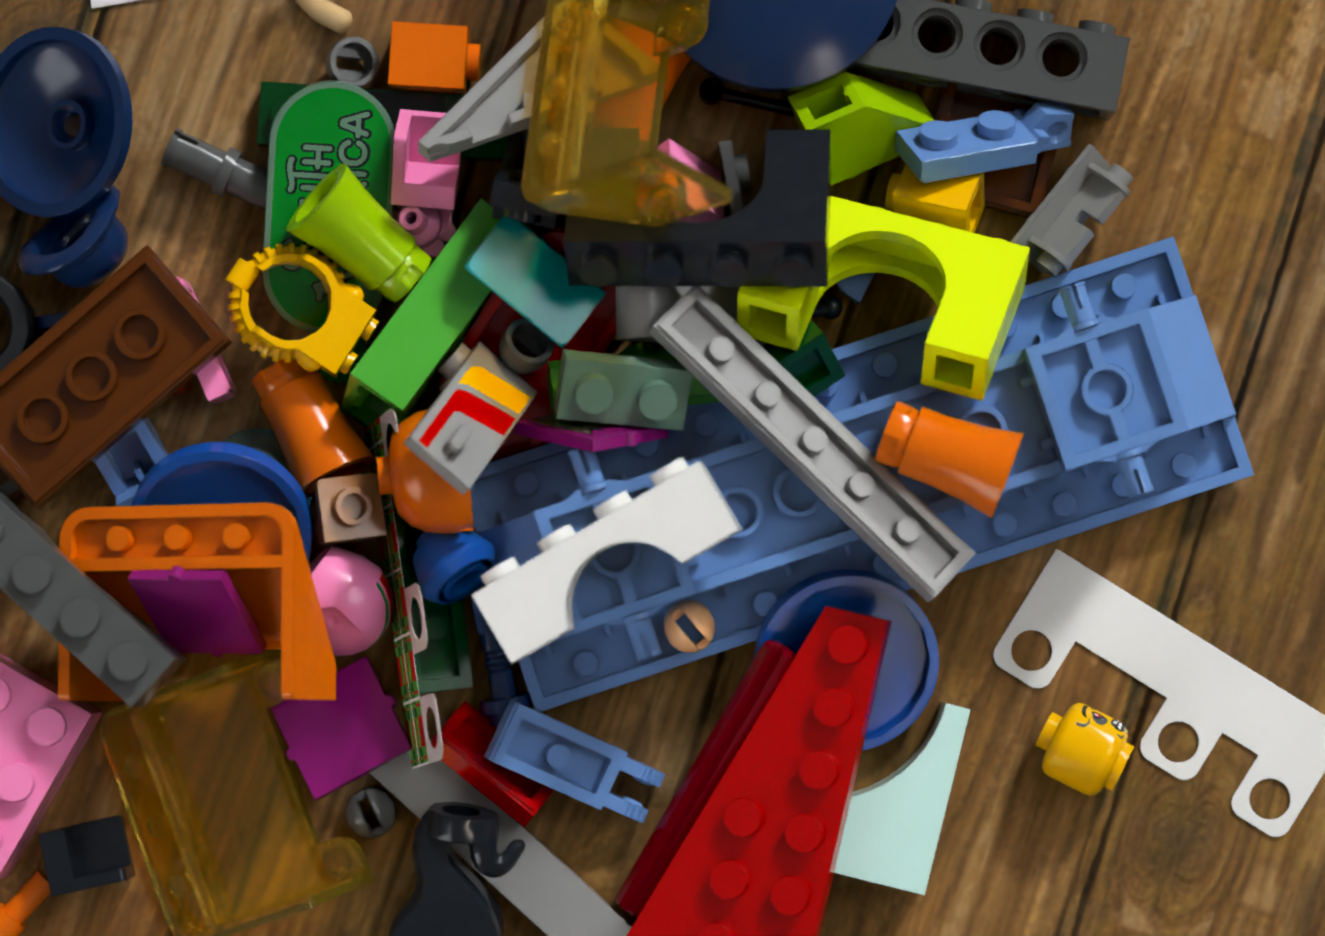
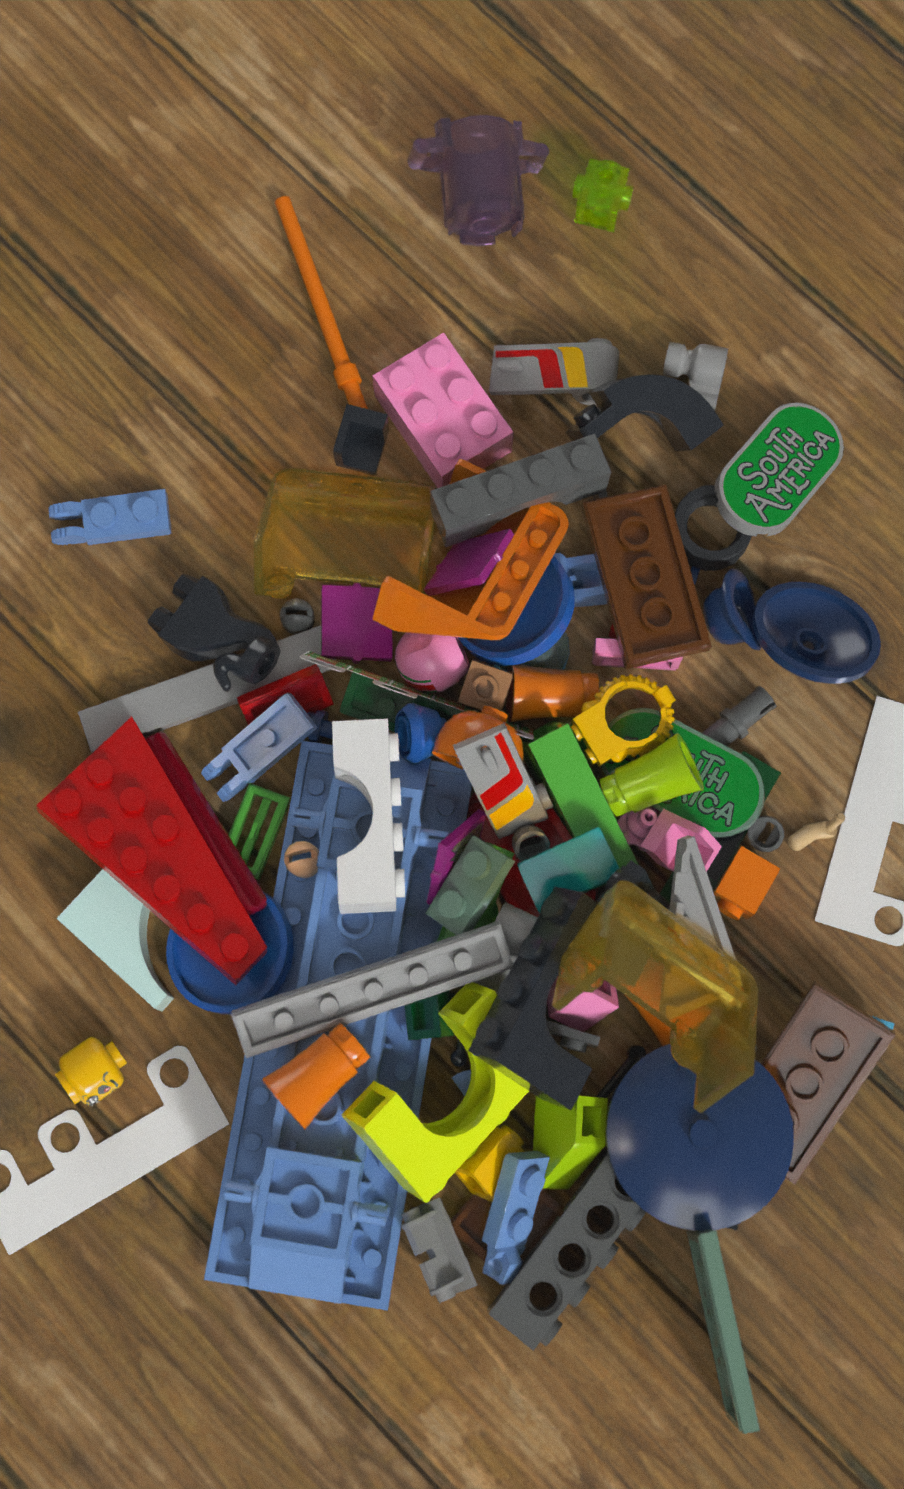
camera: 120 degrees right, 10 degrees down
none -> bright green tile [229,783,291,881]

